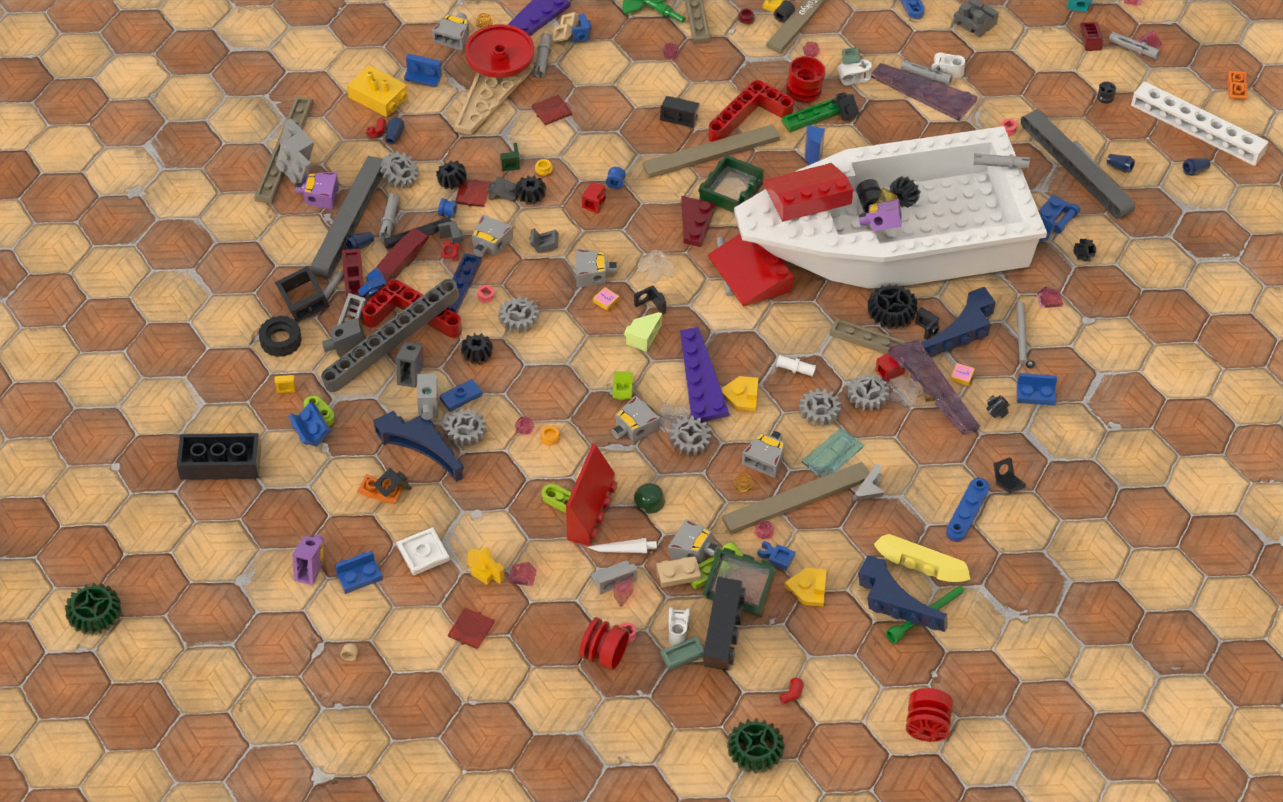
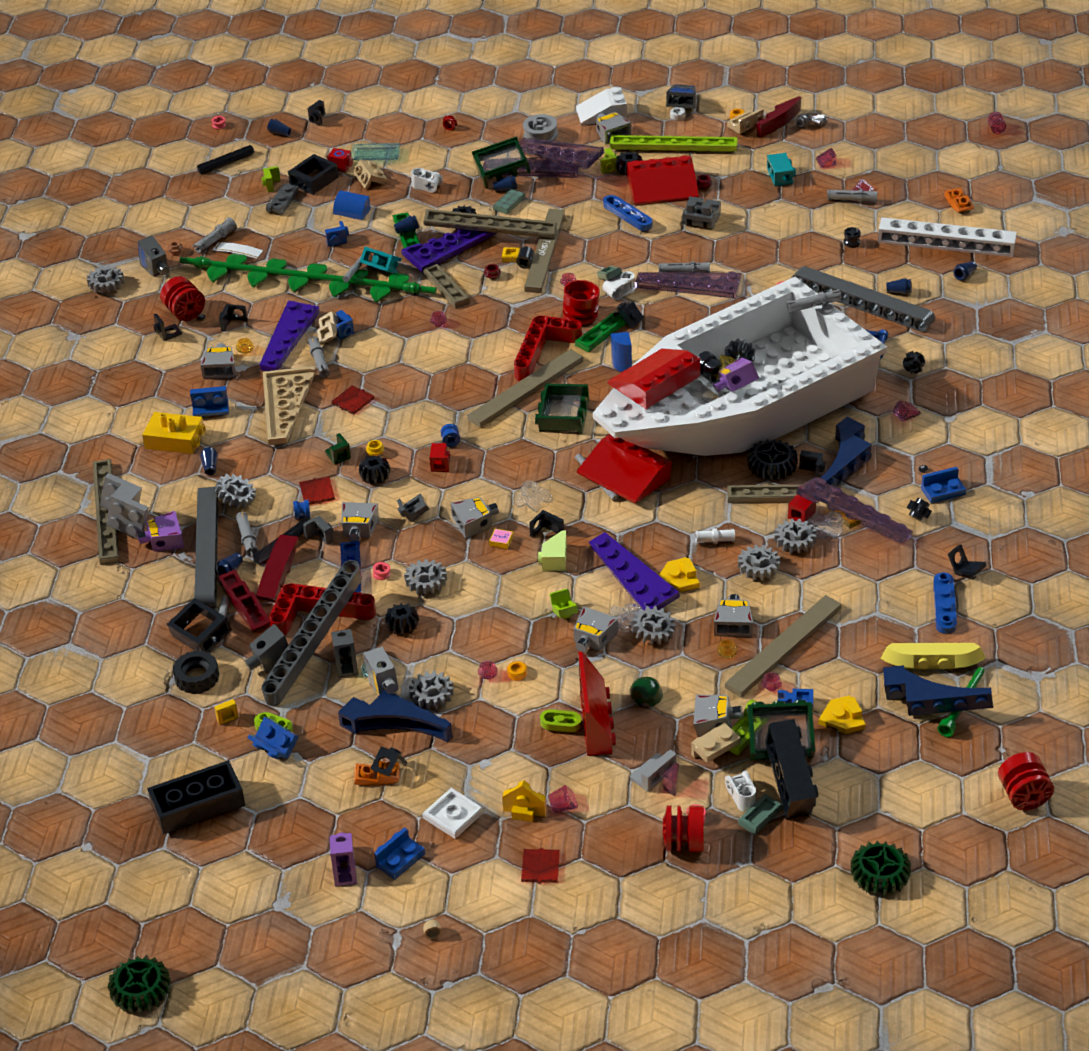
camera: 20 degrees left, 10 degrees down
light grey slope [337,293,369,326] -> none
blue bracket [358,268,386,297] -> none
red arm [366,118,386,138] -> none
black gear [436,160,467,190] -> none
blue plate [439,379,482,412] -> none
red plate [441,240,461,261] -> none
red dish [465,24,534,78] -> none
dark grey bracket [487,176,516,202] -> none
white bar [588,538,657,554] -> none
black hinge [660,96,700,128] -> none
dark red wing [681,196,716,247] -> none
red arm [779,677,804,704] -> none
clear light blue piece [801,428,864,478] -> none
light grey slope [852,463,885,501] -> none
white piece [931,53,965,78] -> none
tile [950,363,975,386] -> none
light grey bar [1017,302,1027,364] -> none
dark red slope [1080,22,1103,51] -> none

